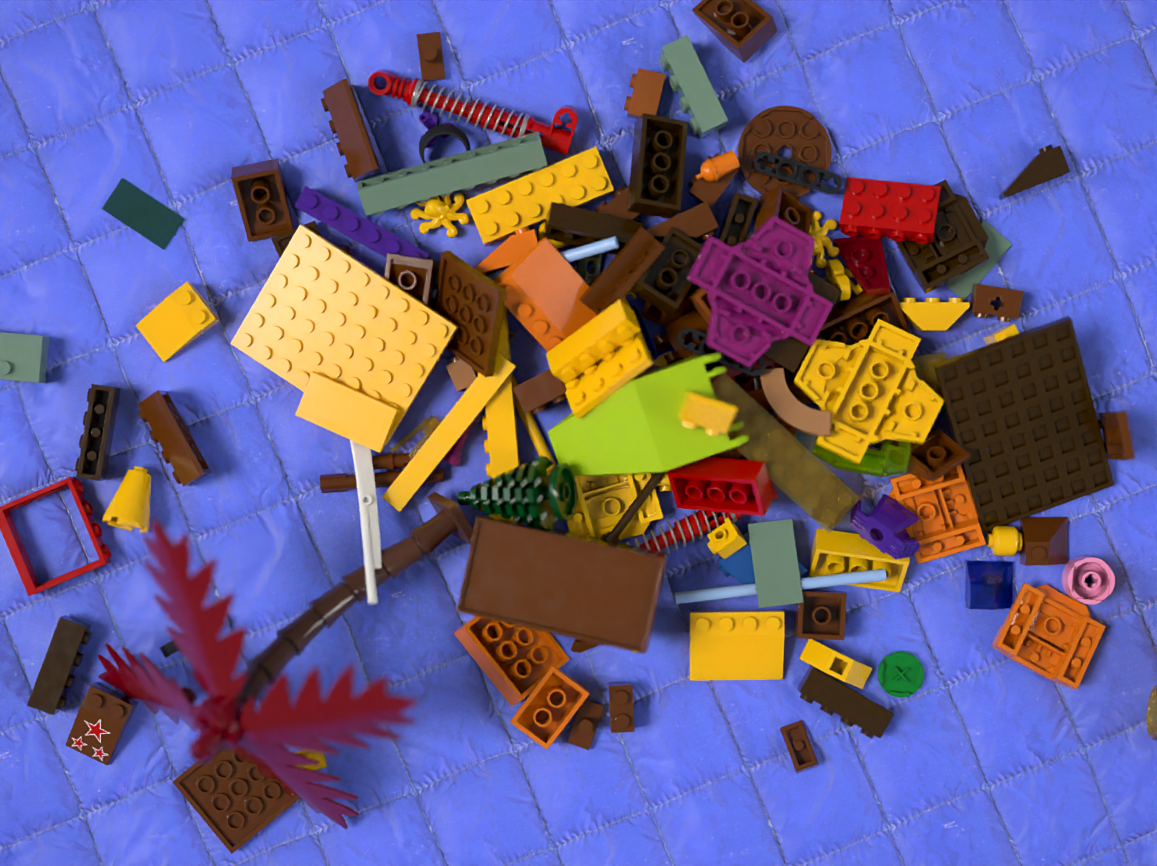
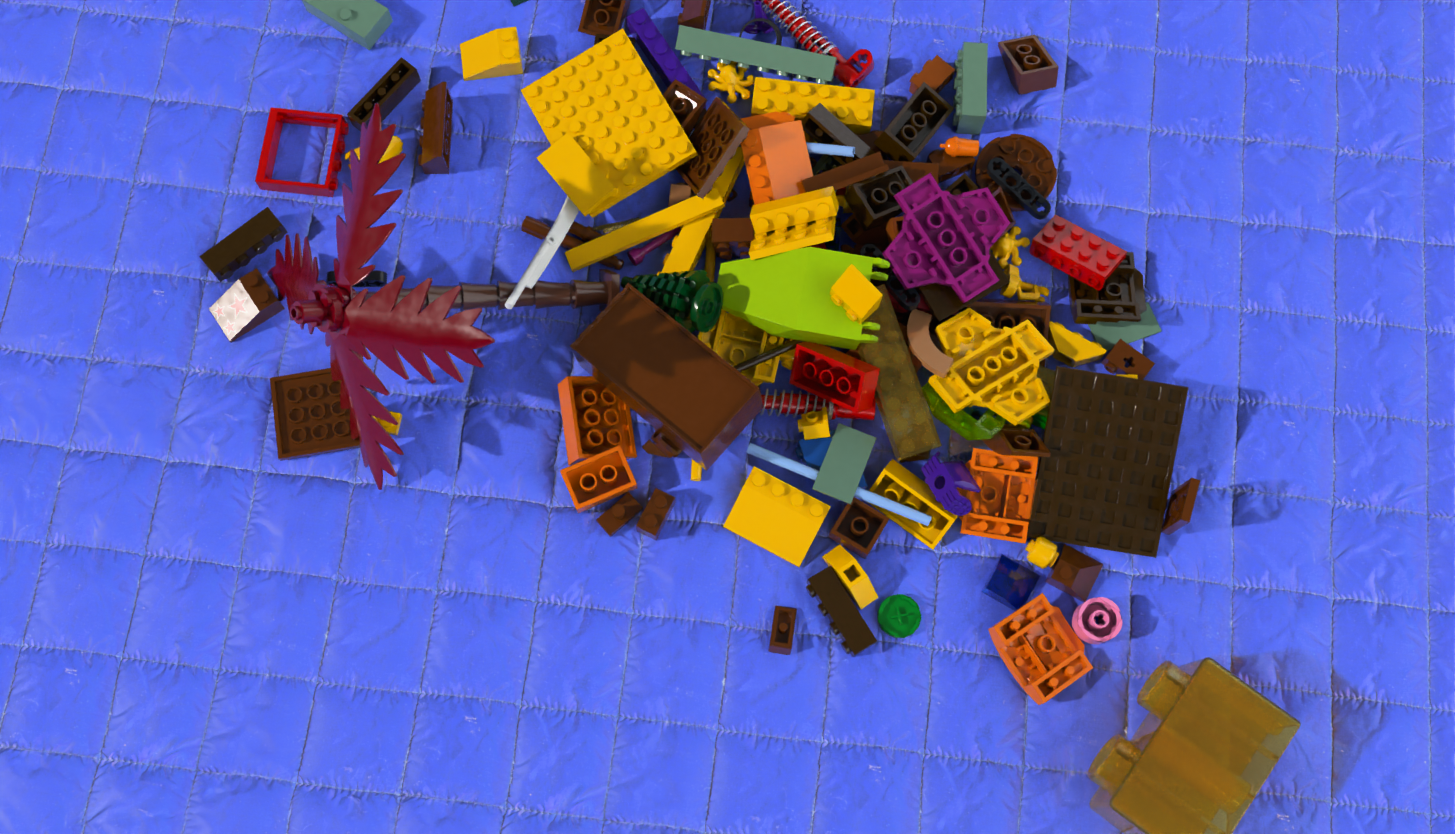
camera: 25 degrees right, 15 degrees down
dark red wing [834,236,890,296] -> none
dark brown slope [999,144,1070,200] -> none

